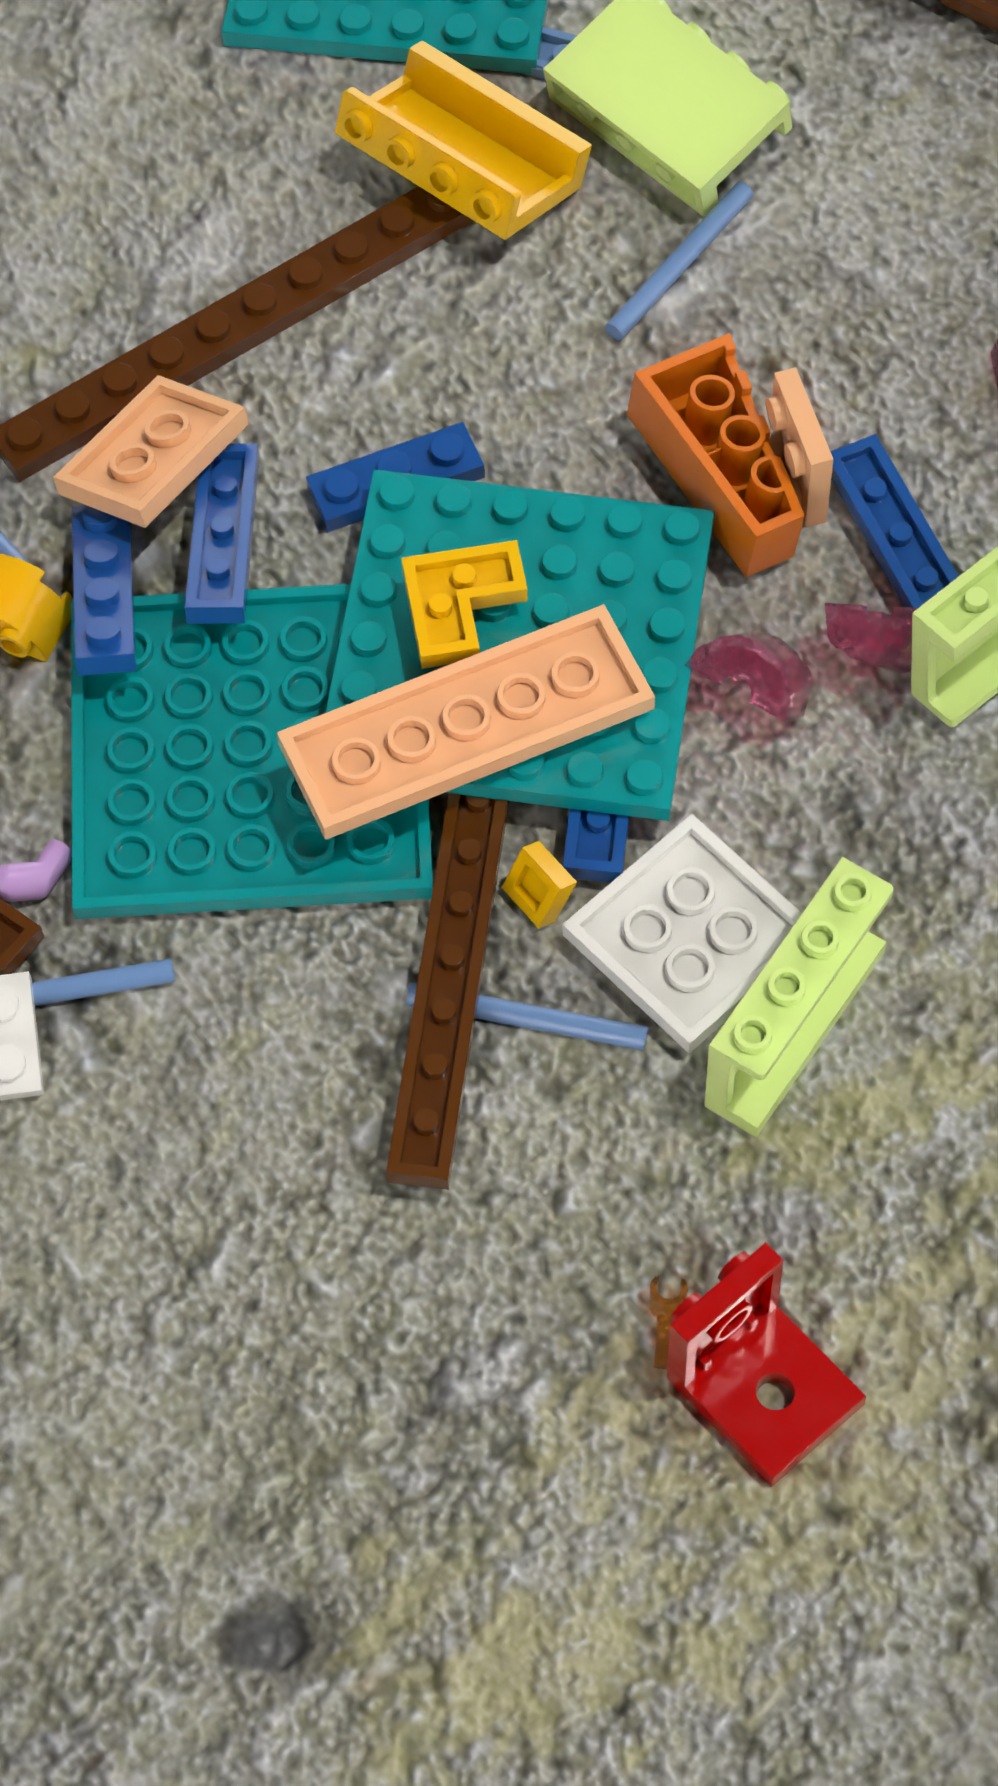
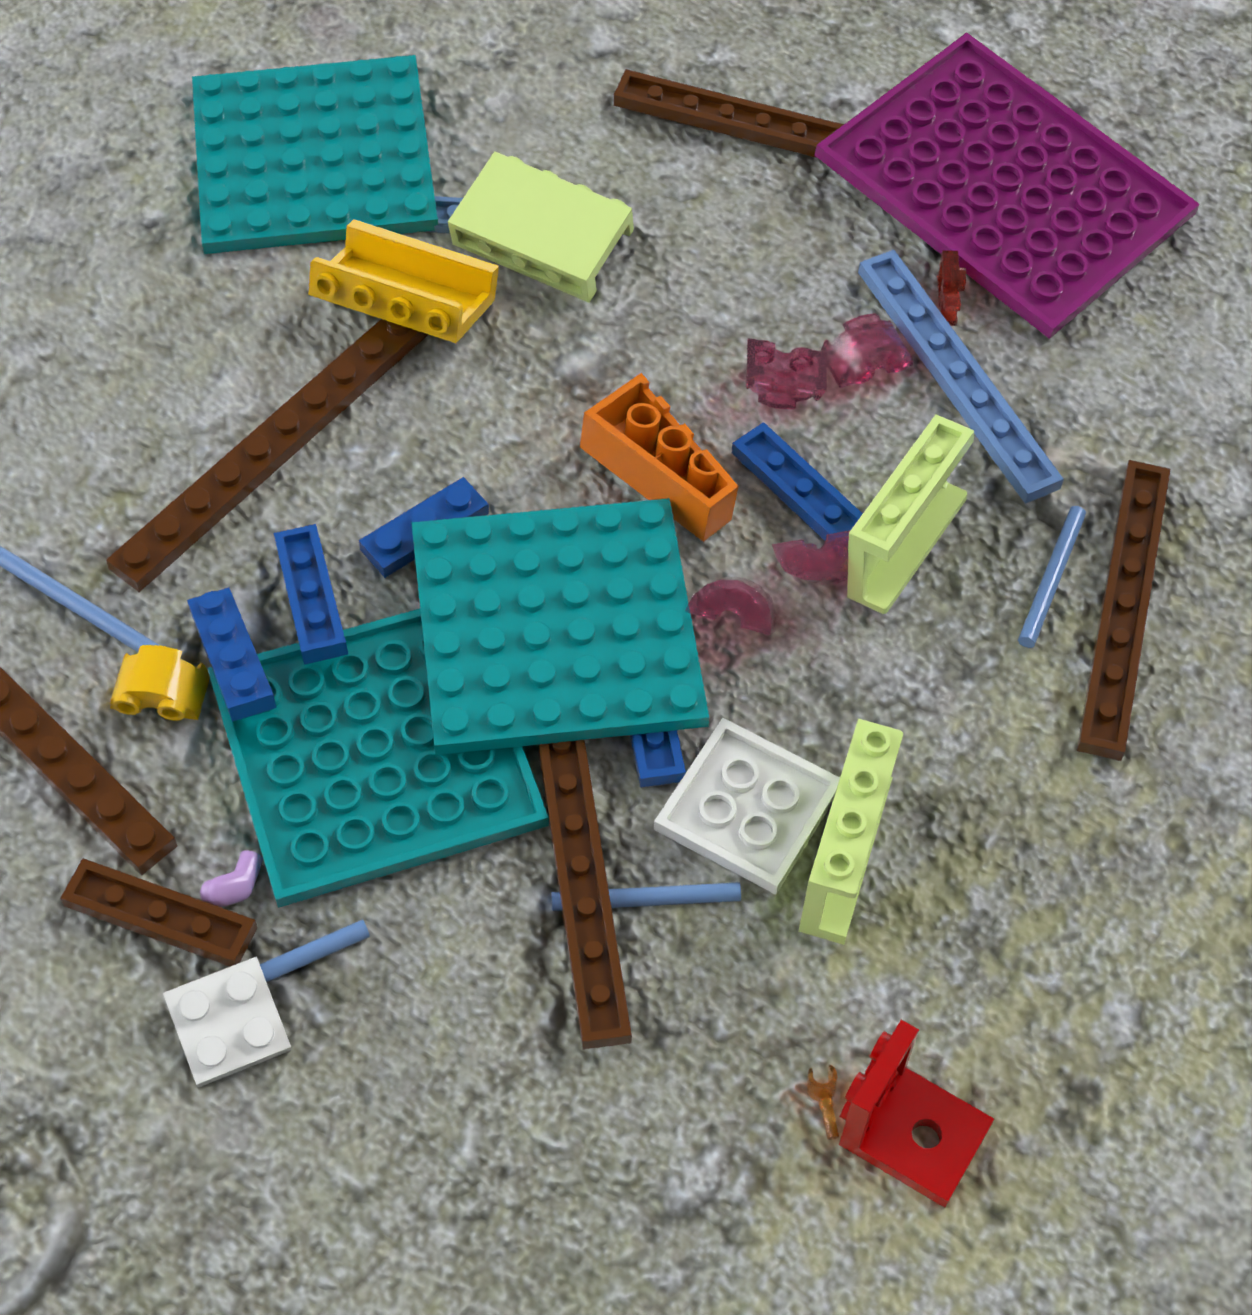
camera: 20 degrees left, 5 degrees down
light nougat plate [53,375,249,528] -> none
light nougat plate [277,604,655,840] -> none
yellow plate [401,540,528,669] -> none
yellow plate [501,841,577,929] -> none
medium blue bar [605,181,753,341] -> none
light nougat plate [766,367,833,528] -> none
none -> clear pink cylinder [745,338,827,409]

